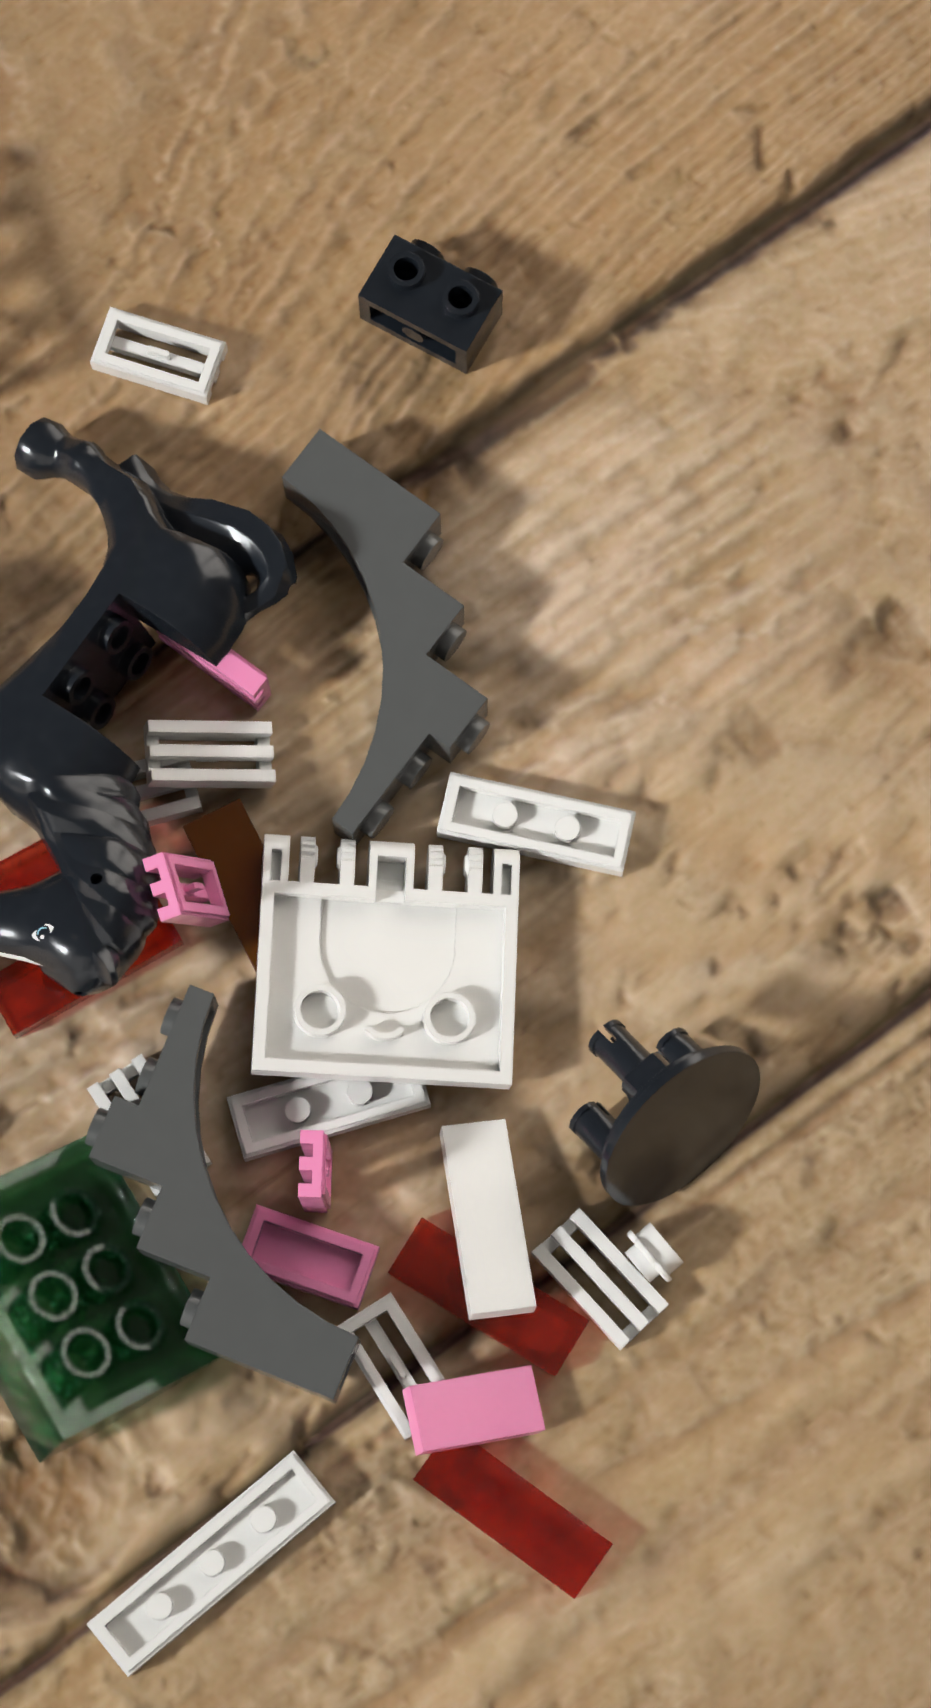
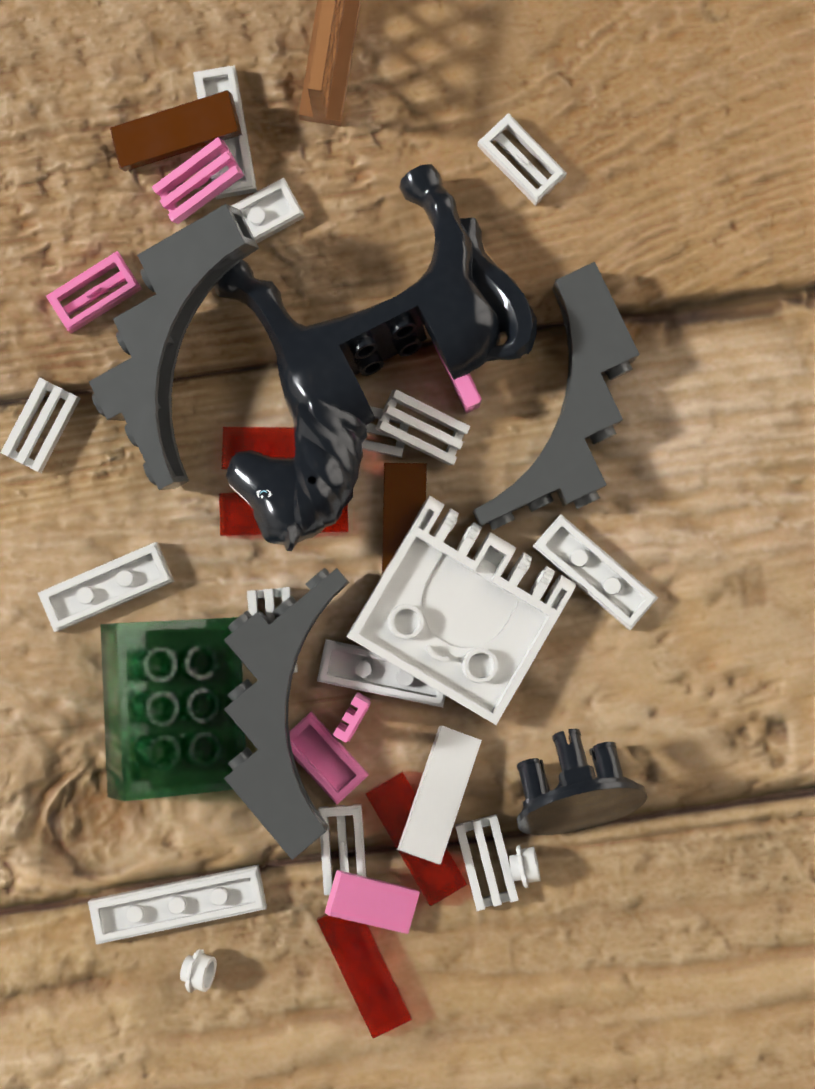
camera: 30 degrees right, 10 degrees up
bright pink tile [142,852,230,928] -> none
black brick [358,234,503,374] -> none
none -> white plate [180,949,217,993]

